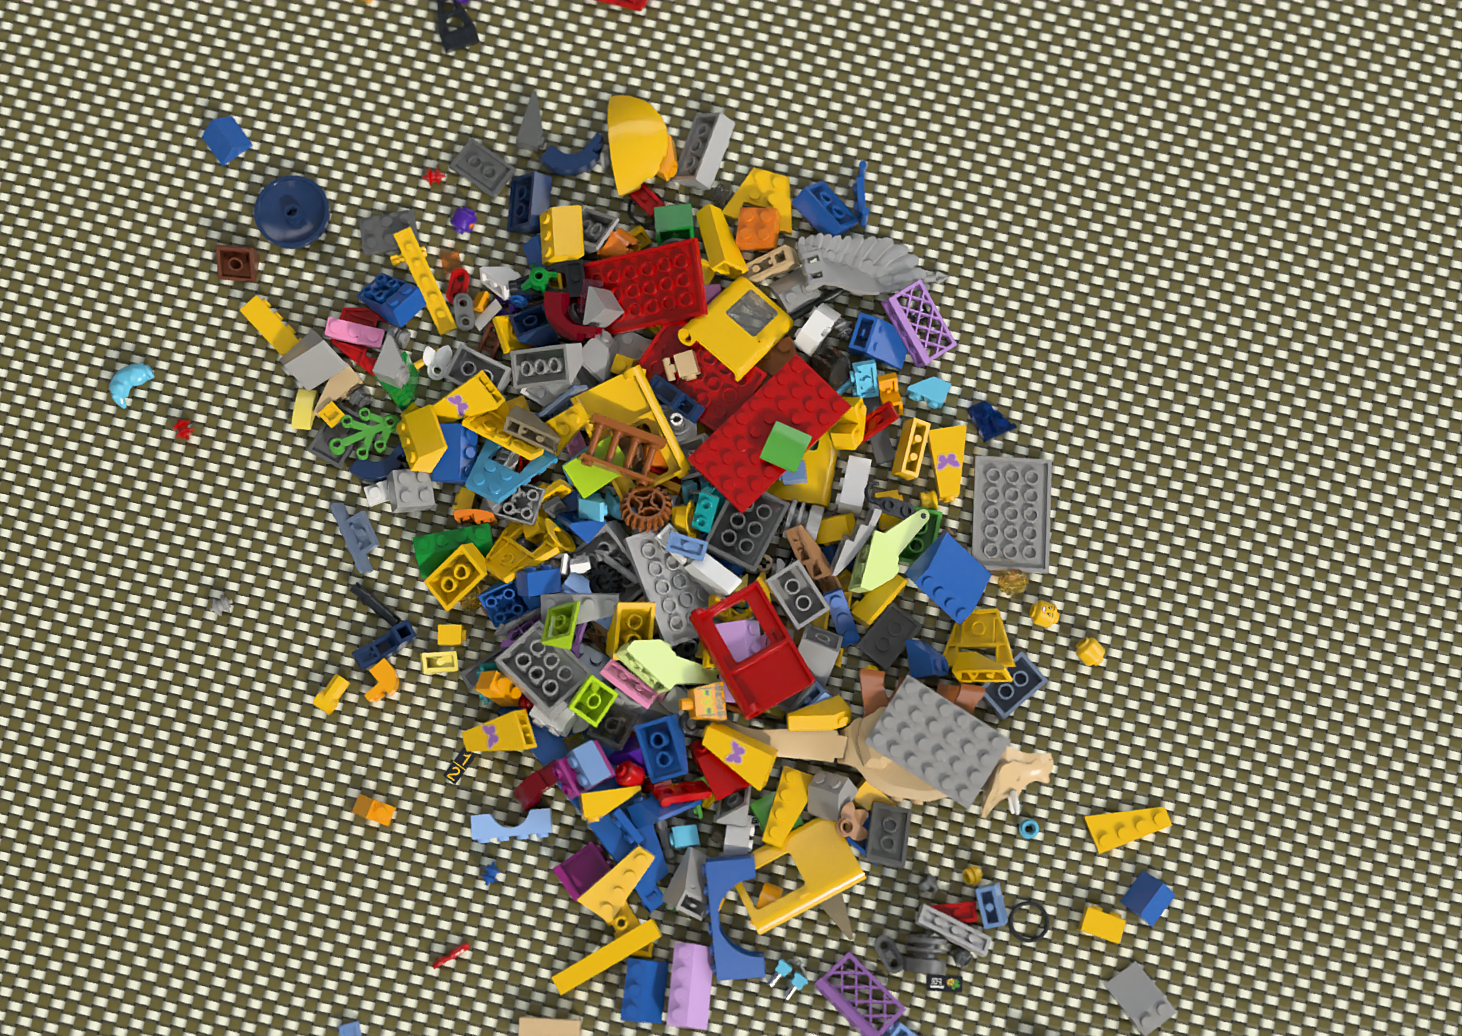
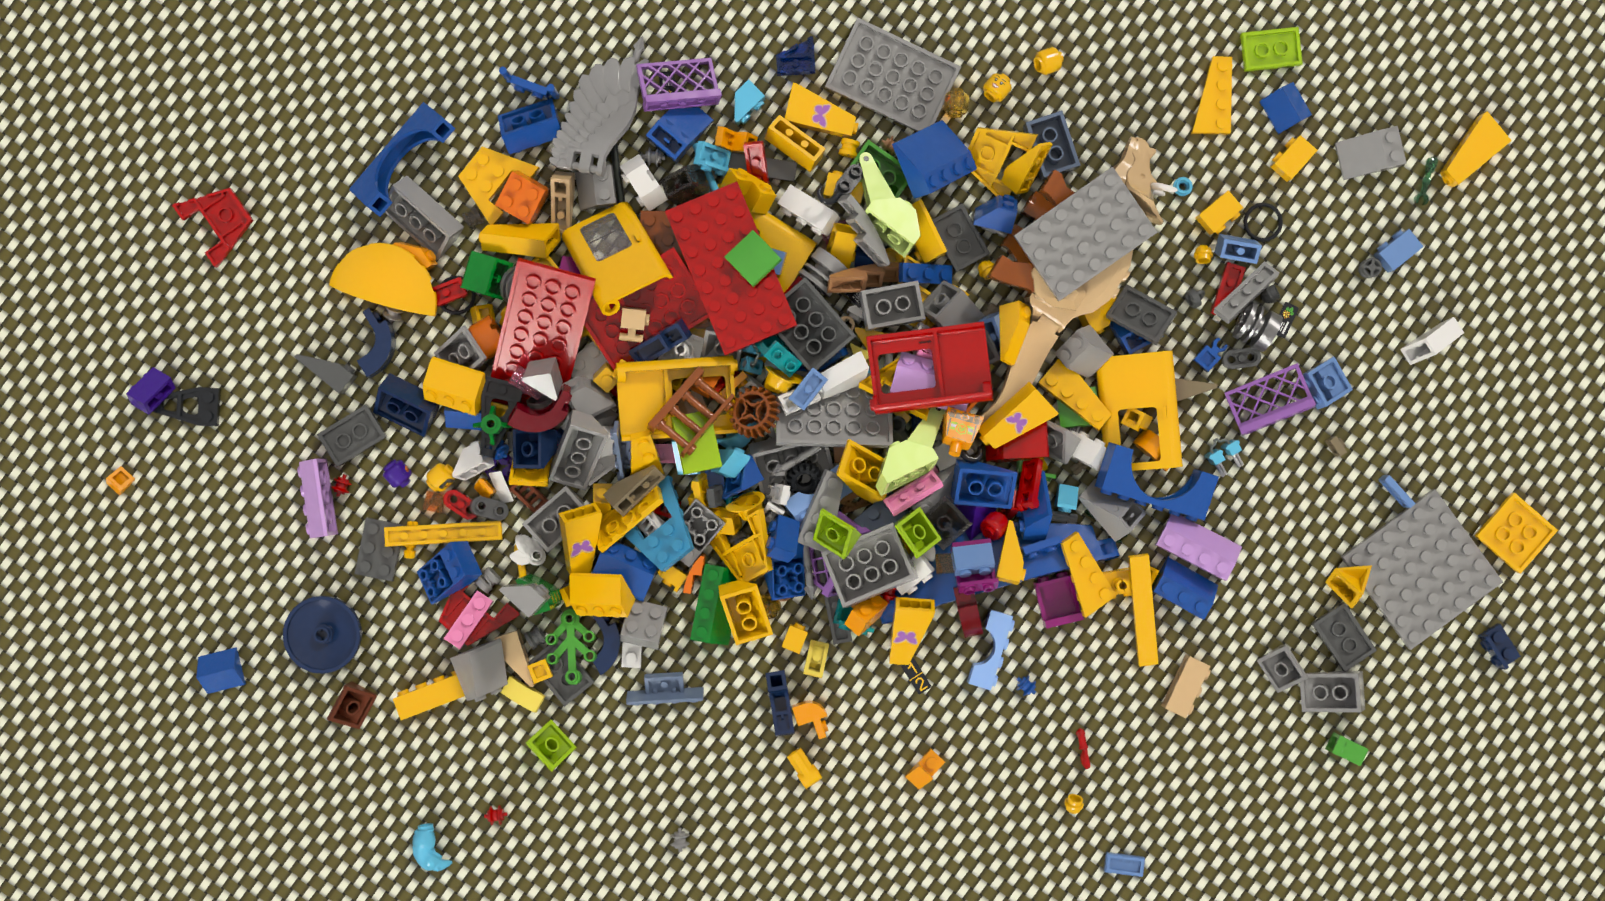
camera: 70 degrees left, 10 degrees up
black pin [350,582,401,627] -> none
yellow piece [733,607,753,621] -> none
medium nougat plate [835,802,869,841] -> none
none -> lavender slope [297,459,338,538]
none -> blue arch [349,102,456,217]
none -> yellow head [426,463,455,492]
none -> lime slope [526,720,577,772]
none -> yellow plate [1064,794,1084,814]
none -> yellow brick [1121,409,1153,432]
none -> blue plate [1192,338,1228,372]
none -> yellow brick [1195,190,1243,235]
none -> lime tile [1240,27,1303,72]

